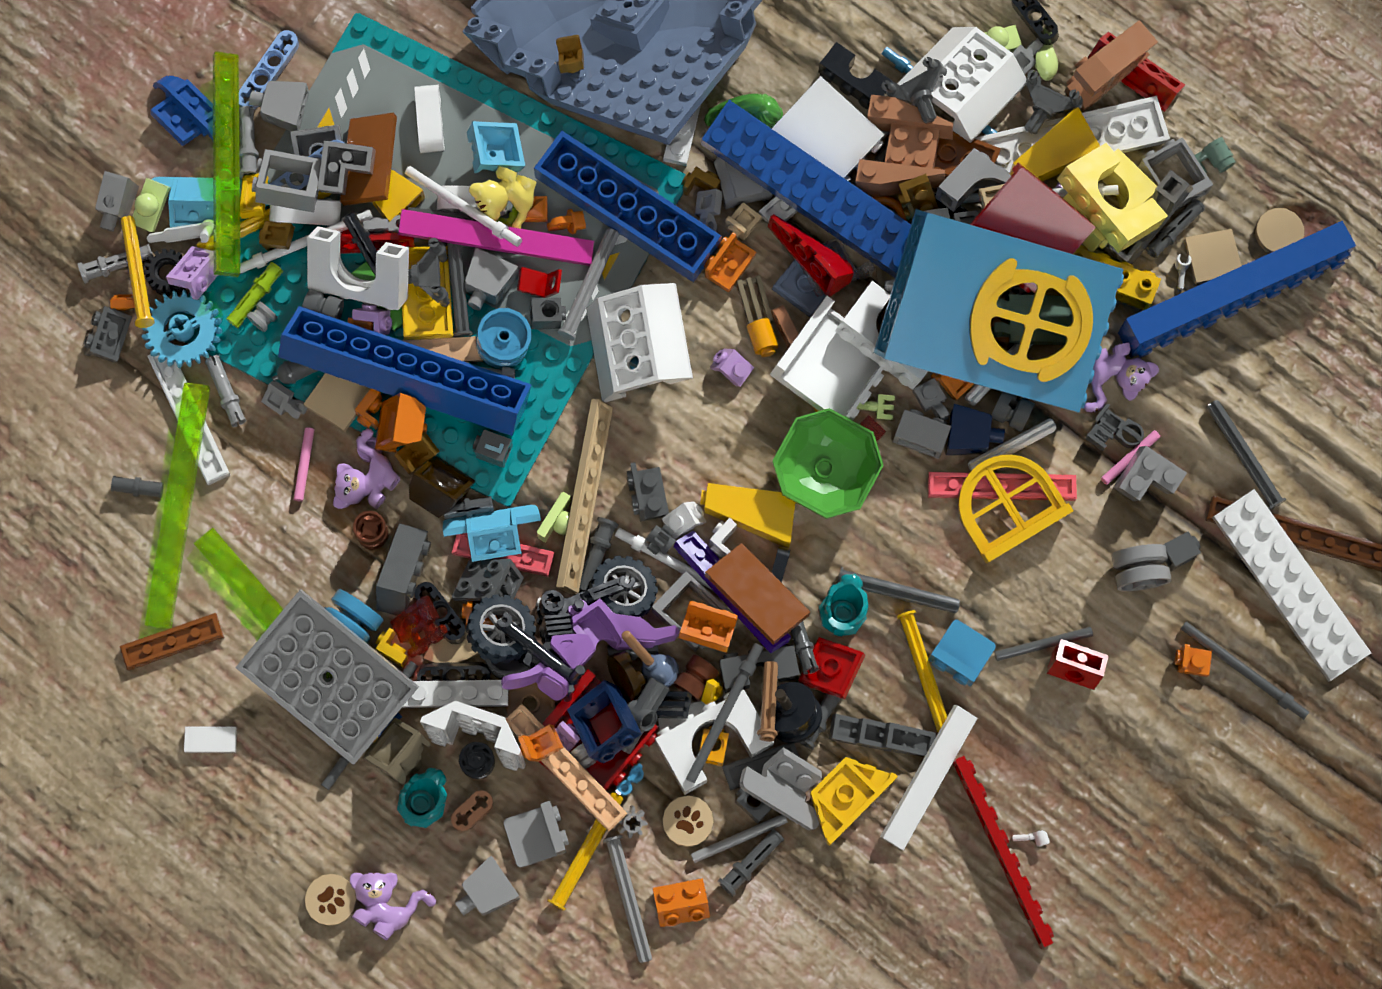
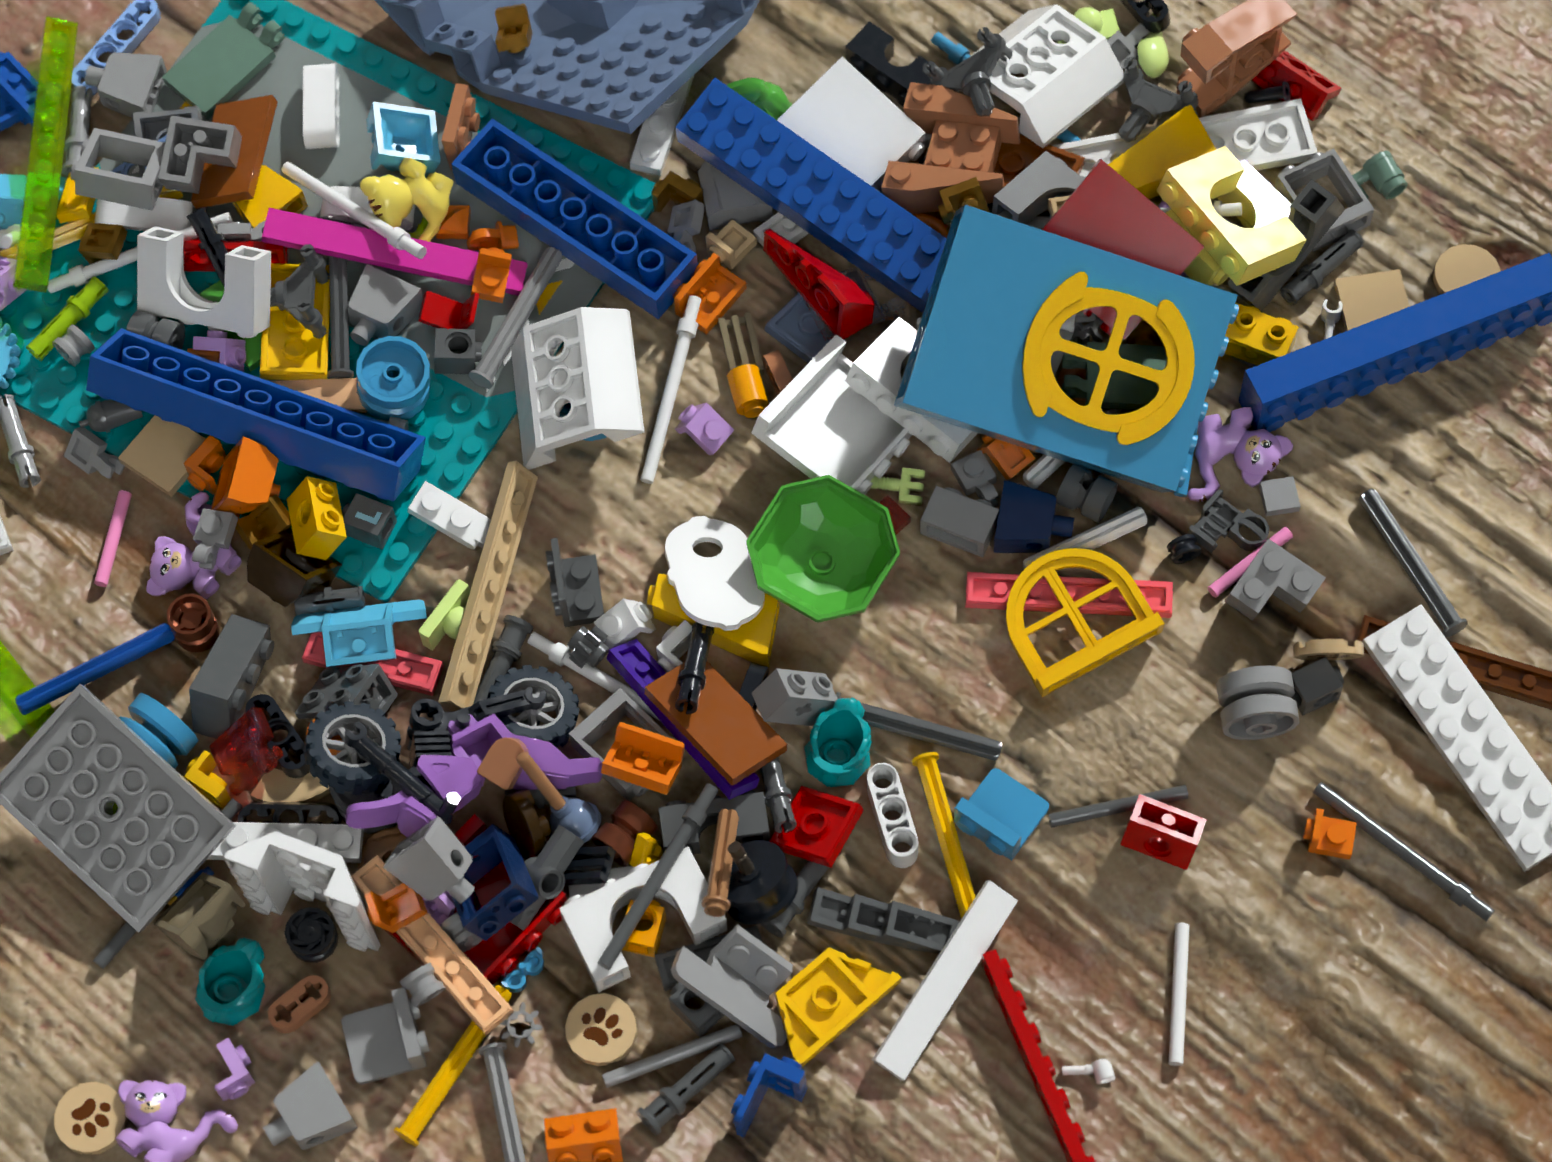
camera: 10 degrees right, 10 degrees down
none -> blue axle [15,623,175,715]
none -> sand green tile [162,2,285,119]
none -> light grey plate [192,508,238,570]
none -> lavender bracket [214,1037,255,1101]
none -> yellow brick [287,476,347,560]
none -> light grey torso [383,816,475,903]
none -> light grey wheel [400,963,446,1007]
none -> white hinge [407,481,491,550]
none -> nougat plate [441,83,480,171]
none -> orange bracket [470,248,512,303]
none -> nougat piece [477,737,528,790]
none -> white bar [640,295,702,484]
none -> white piece [665,516,765,631]
none -> black pin [675,622,714,714]
none -> blue bracket [731,1053,807,1138]
none -> light grey brick [751,668,838,726]
none -> white beam [867,763,918,868]
none -> black bush [1167,534,1201,564]
none -> white bar [1169,923,1189,1066]
none -> black piece [1244,81,1291,104]
none -> light grey tile [1259,476,1301,517]
none -> tan tile [1293,639,1364,661]

